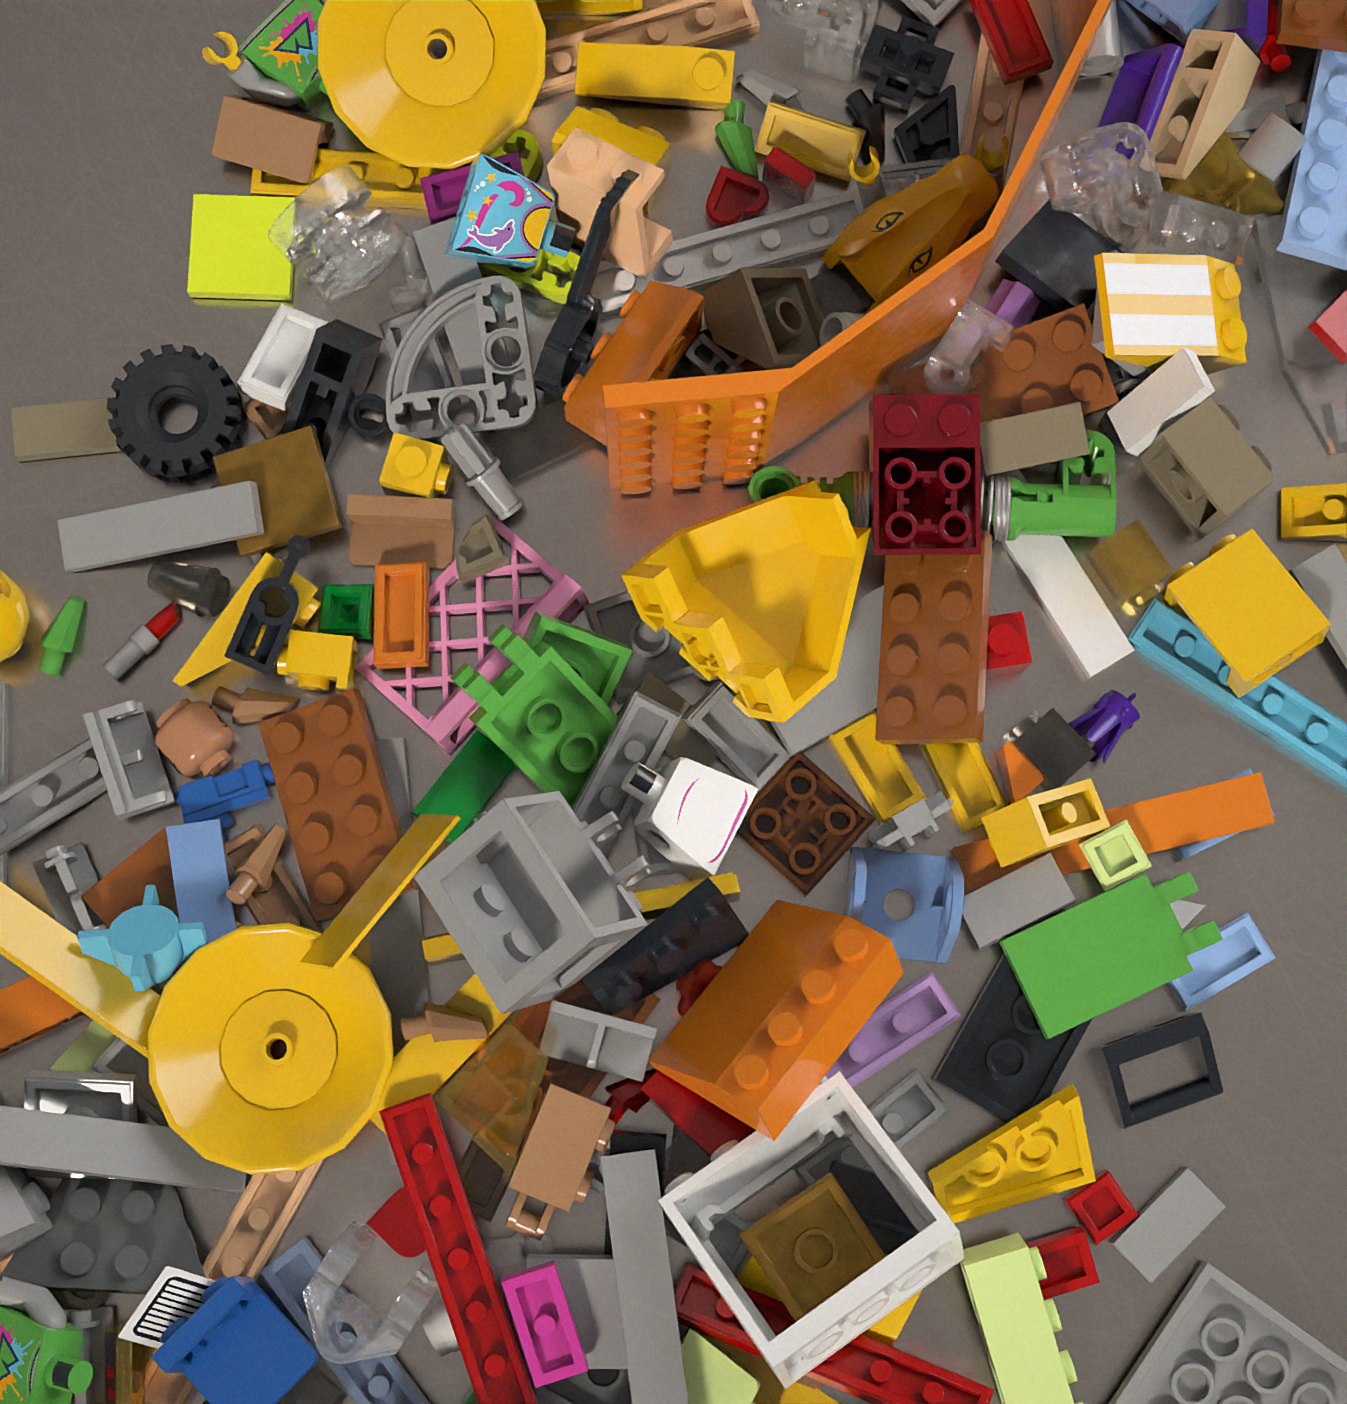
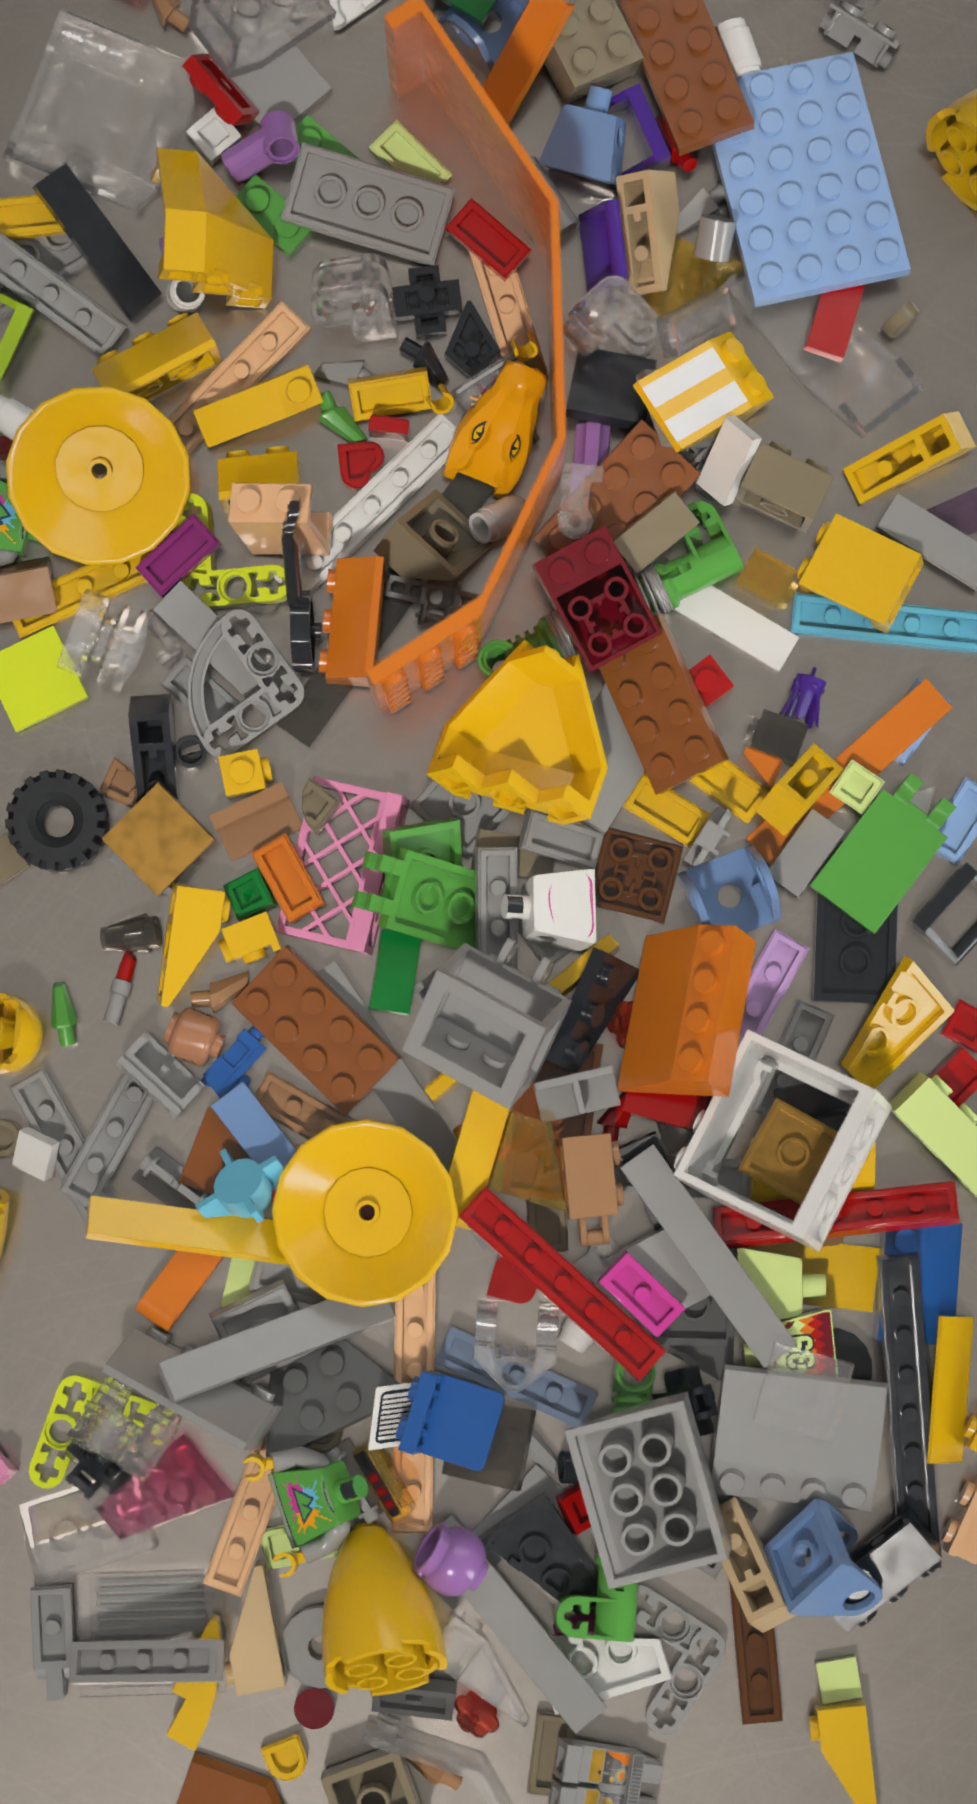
camera: 25 degrees left, 5 degrees up
light grey tile [57,481,265,572] -> none
black piece [224,534,310,675] -> none
medium nougat bar [226,824,285,905] -> none
white tile [237,303,328,411] -> none
yellow piece [299,814,461,971] -> none
medium nougat bar [400,1002,490,1042] -> none
light grey axle [441,422,525,521] -> none
torso [444,154,575,269] -> none

